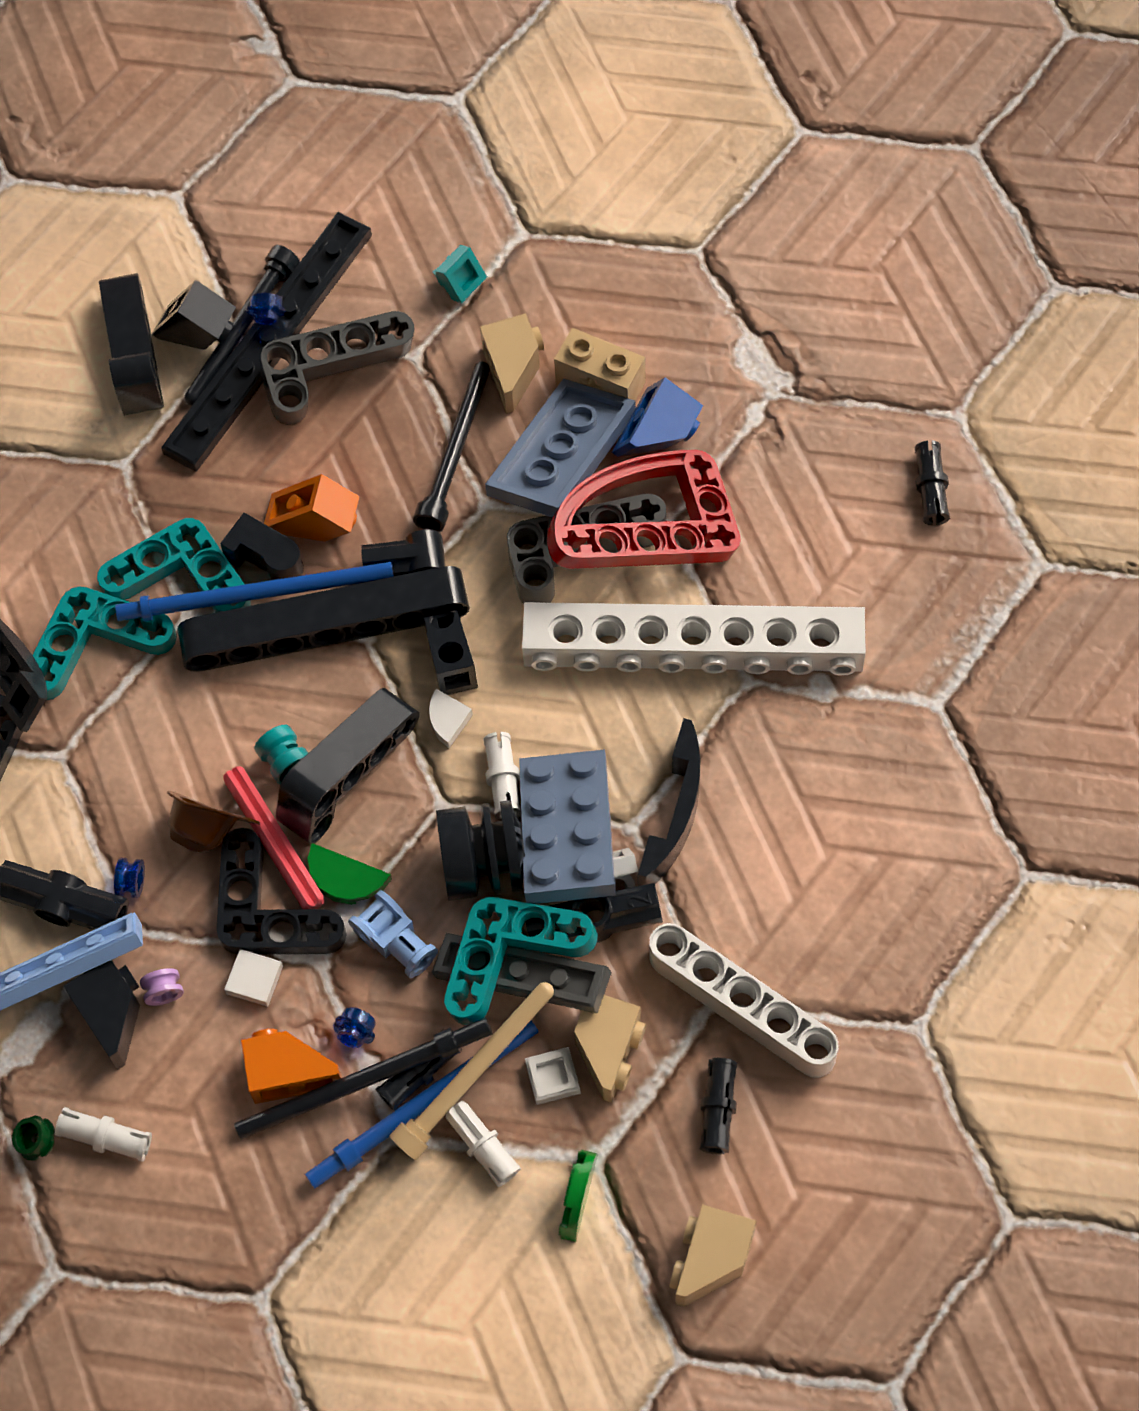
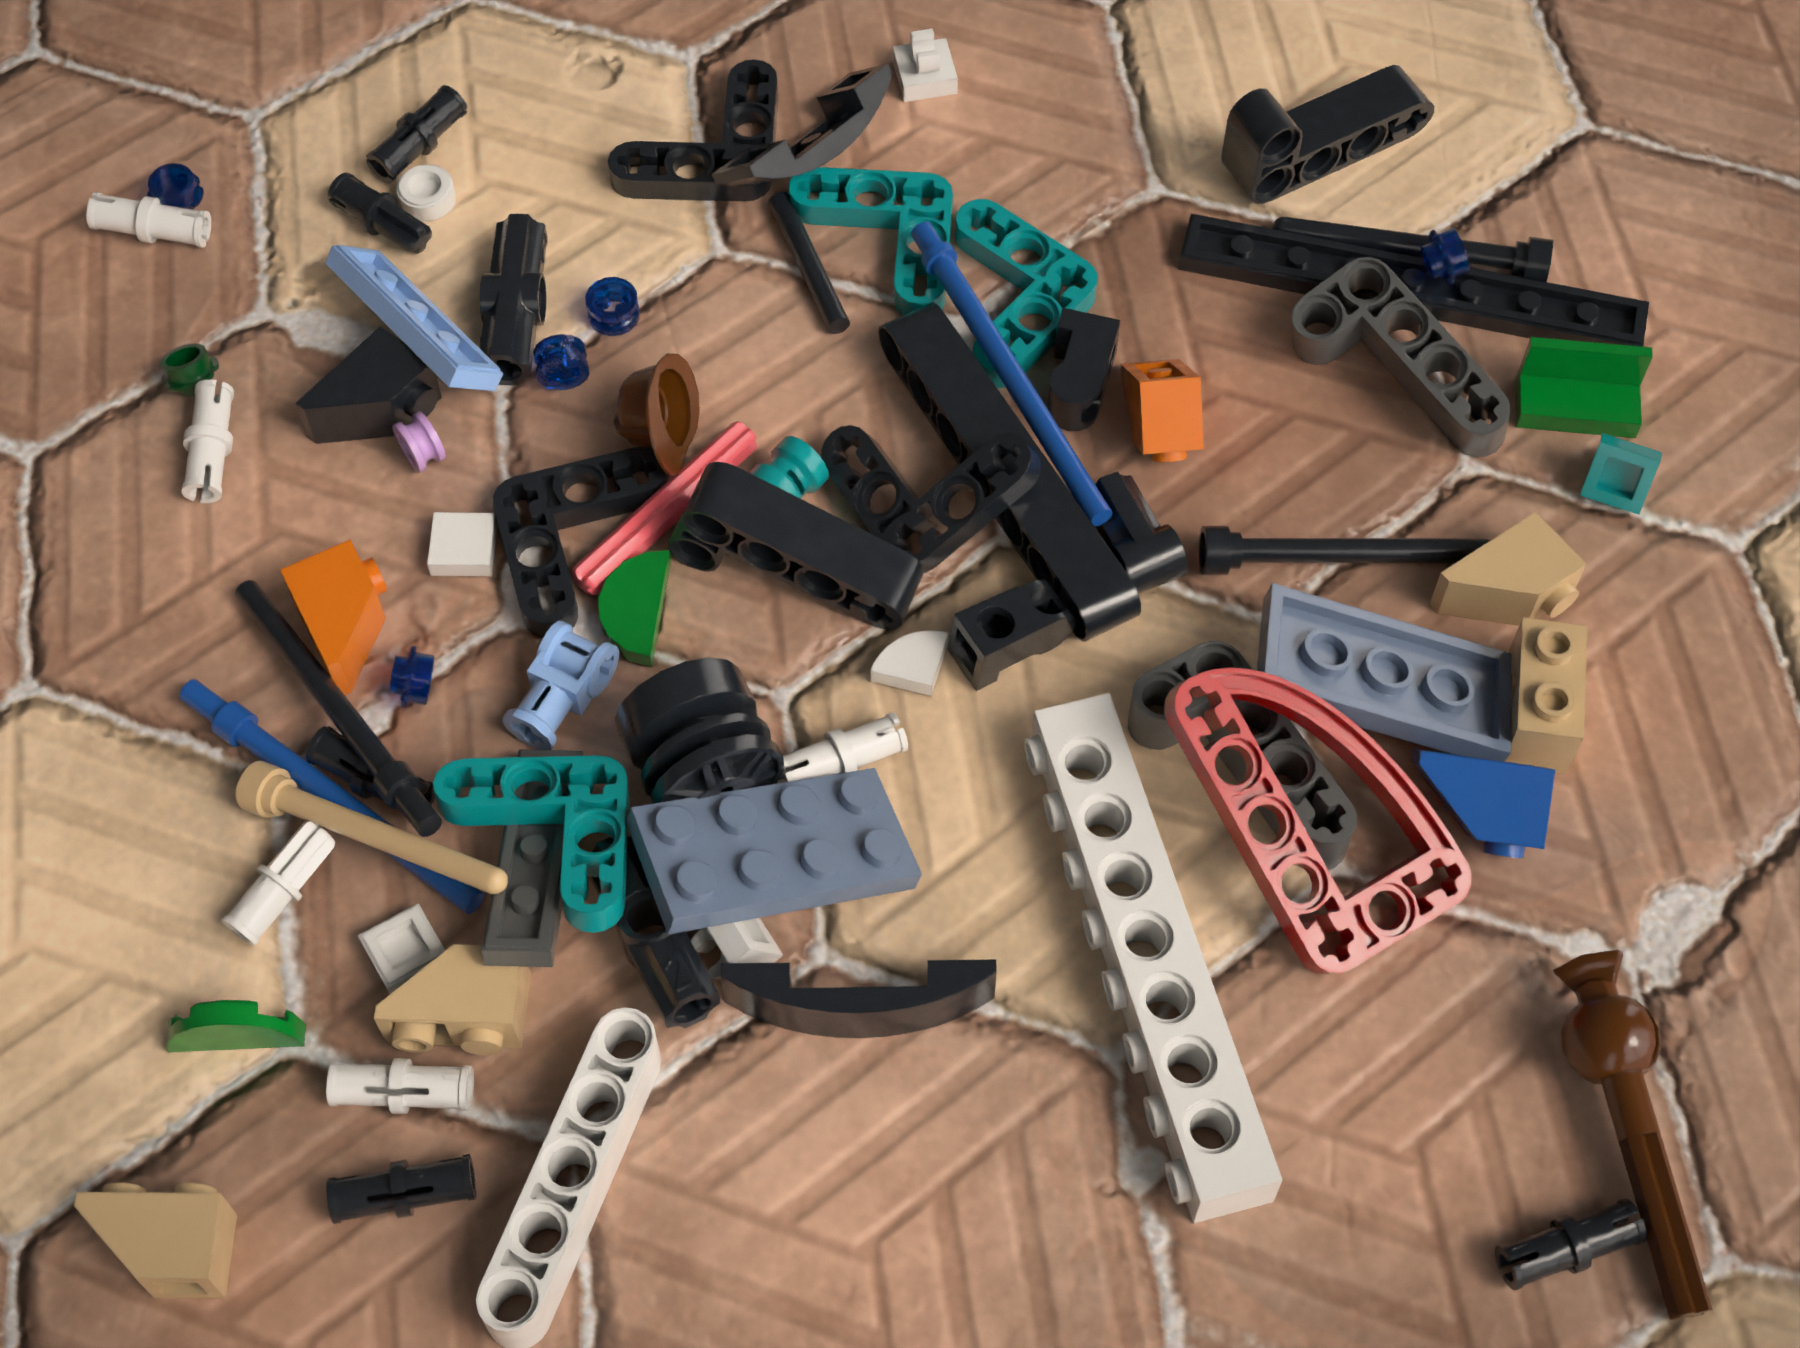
camera: 70 degrees right, 5 degrees down
slope [151,280,236,350] -> none
none -> white pin [326,1058,474,1114]
none -> clear blue bush [585,277,640,336]
none -> black bar [768,192,850,334]
none -> black beam [821,425,1041,573]
none -> green panel [1515,337,1653,438]
none -> reddish brown piece [1553,950,1713,1320]

